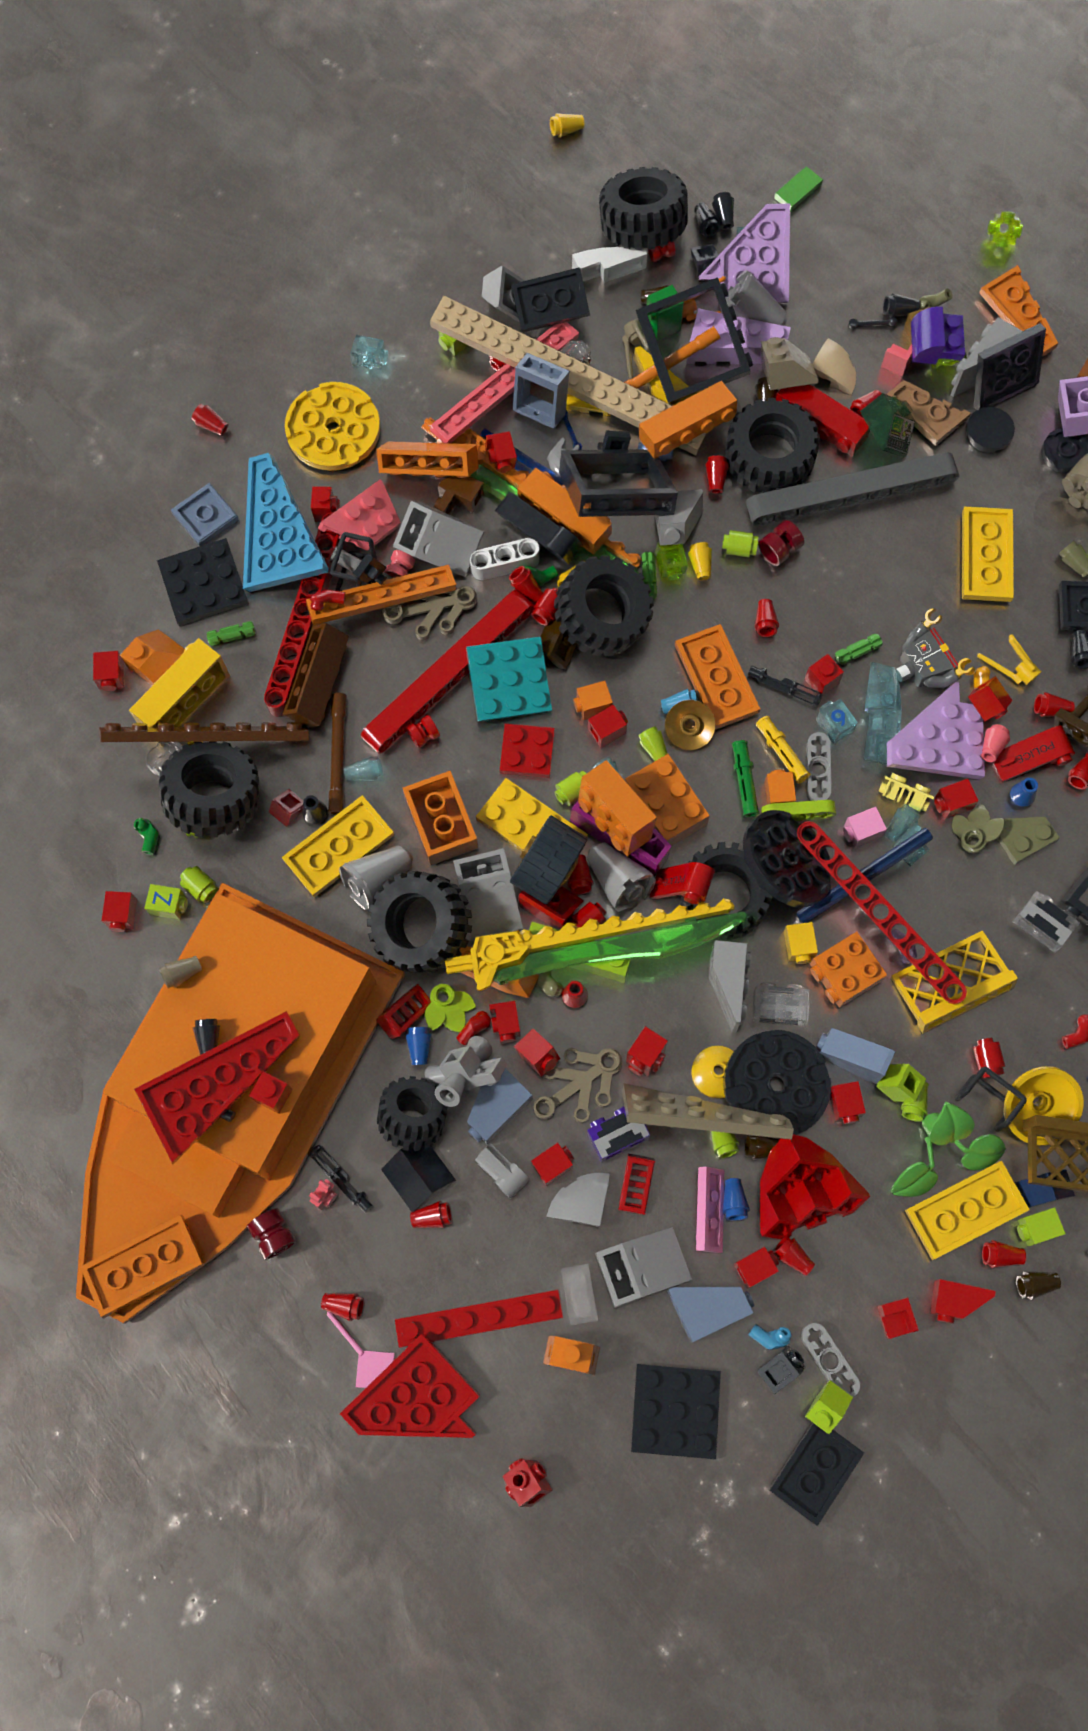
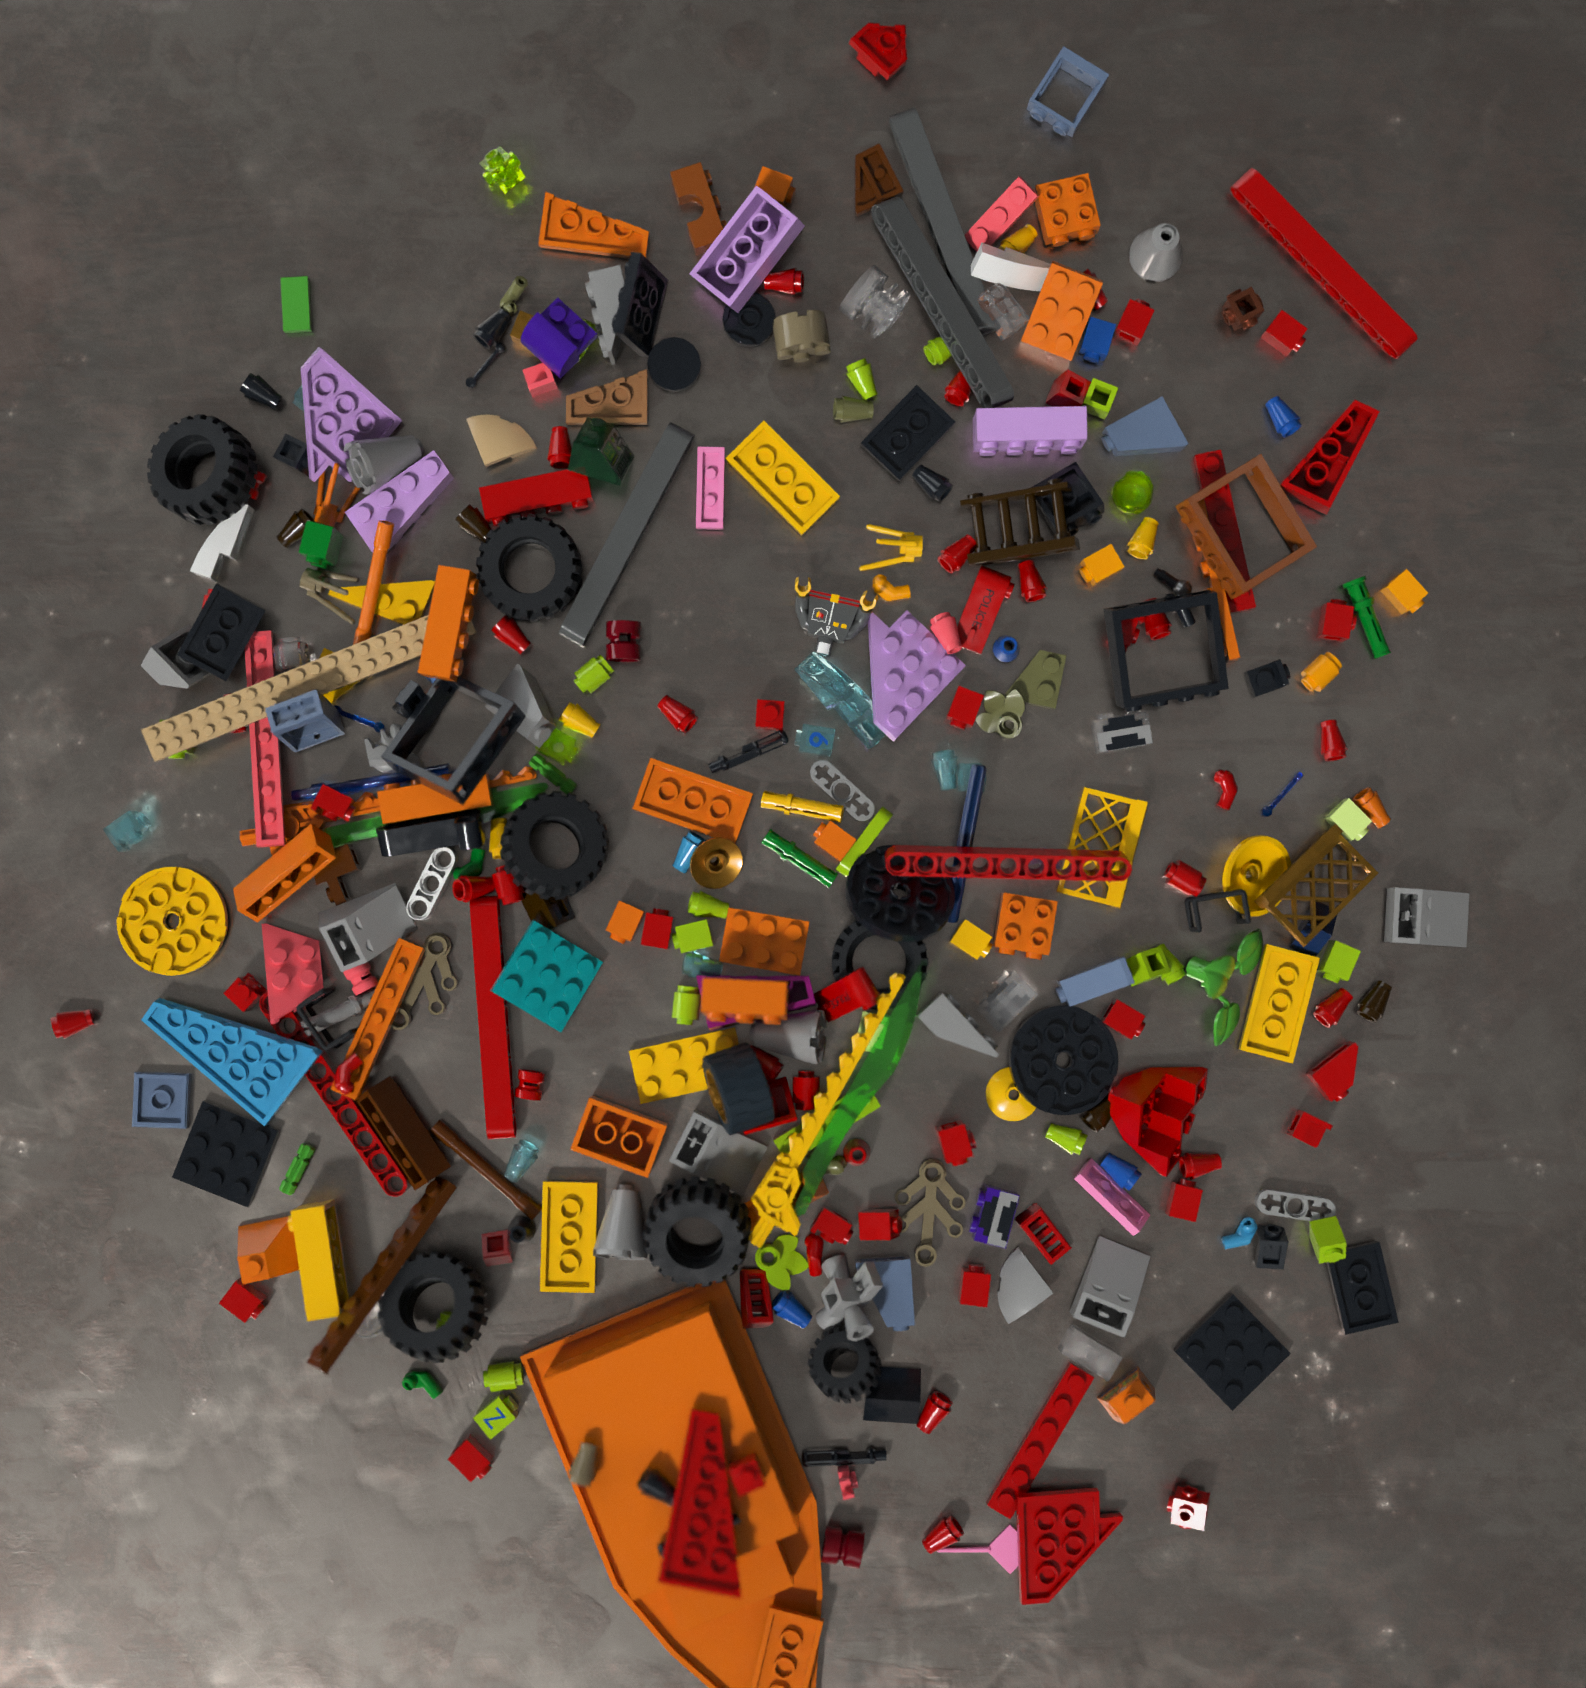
camera: 50 degrees left, 15 degrees up
black tile [353,553,387,585] -> none
light grey piece [475,1144,530,1199] -> none
red plate [499,724,555,778] -> none
yellow cone [550,114,585,138] -> none
dark tan wing [622,1083,794,1139] -> none
black window [636,277,753,405] -> none
sand blue slope [667,1287,755,1343] -> none
black cone [694,202,721,237] -> none
dark tan slope [761,337,818,390] -> none
bright green axle [835,634,883,664] -> none
bright pink brick [843,807,887,848] -> none
light yellow hinge [878,772,934,812] -> none
red brick [968,676,1013,721] -> none
none -> lime brick [671,919,714,953]
none -> bright pink plate [696,447,725,530]

